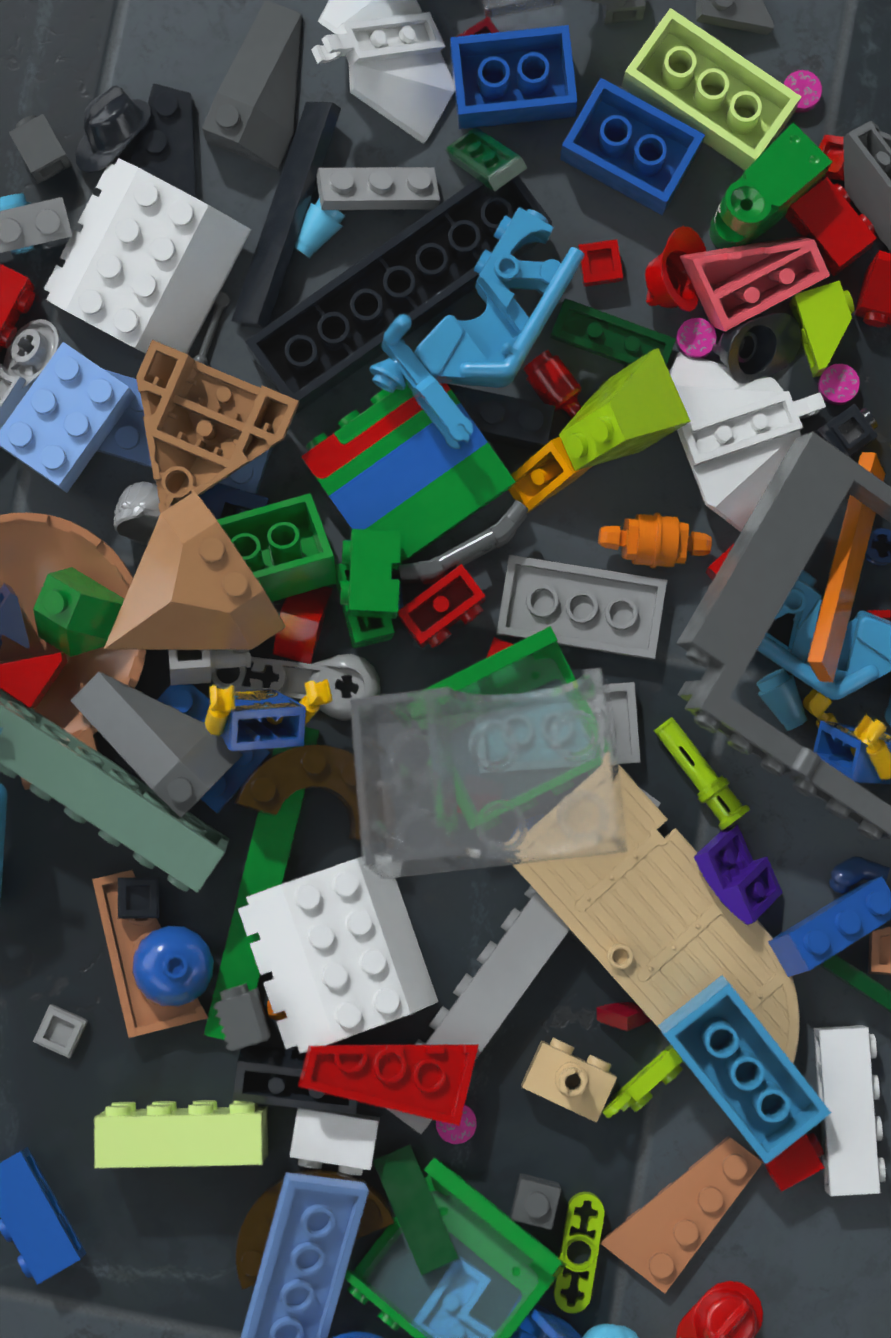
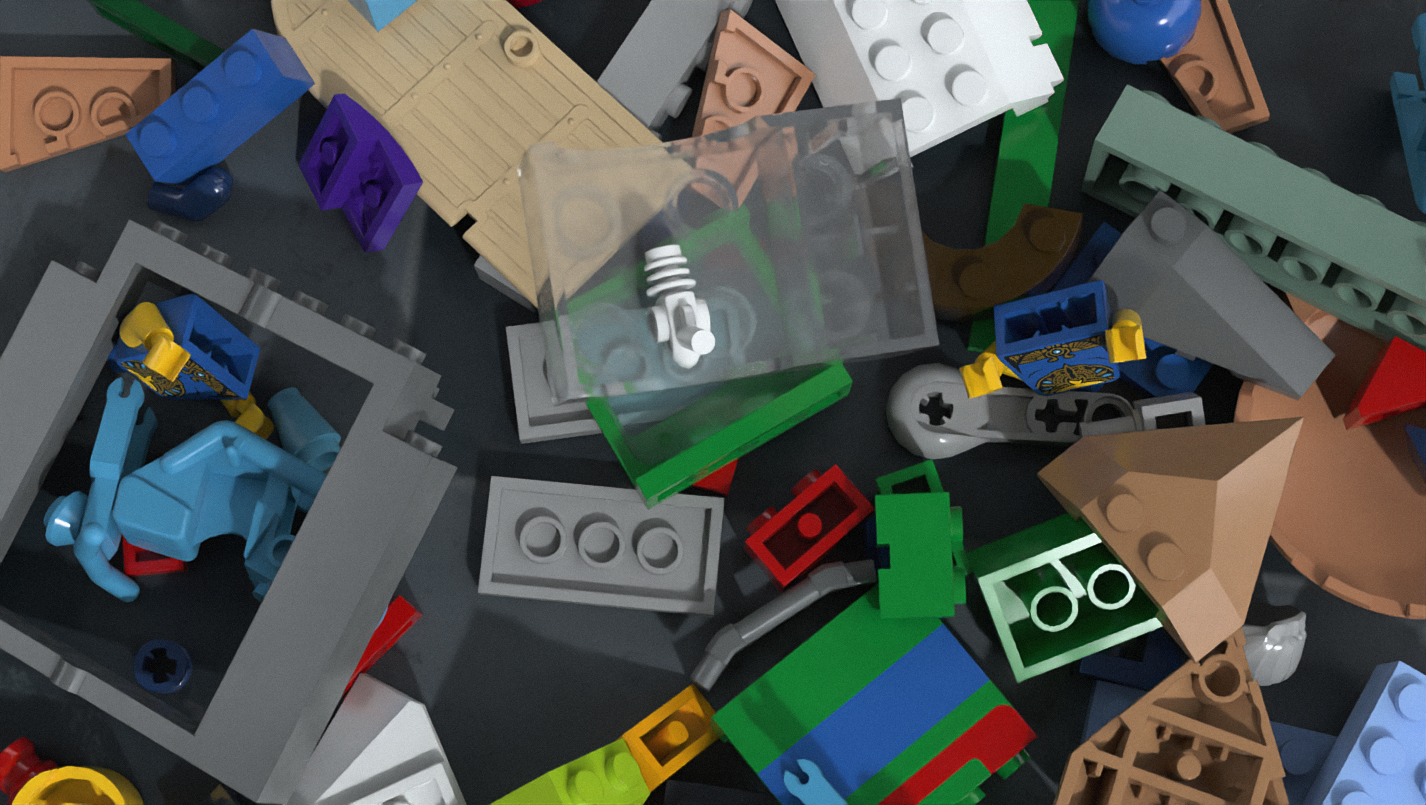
camera: 170 degrees right, 5 degrees down
green slope [33,567,124,657] -> none
black tile [117,877,159,919] -> none
red slope [273,586,333,664] -> none
orange piece [598,513,712,569] -> none
lime pin [654,717,751,831] -> none
orange tile [807,452,886,682] -> none
none -> white piece [644,245,715,368]
none -> nougat wing [683,9,816,212]

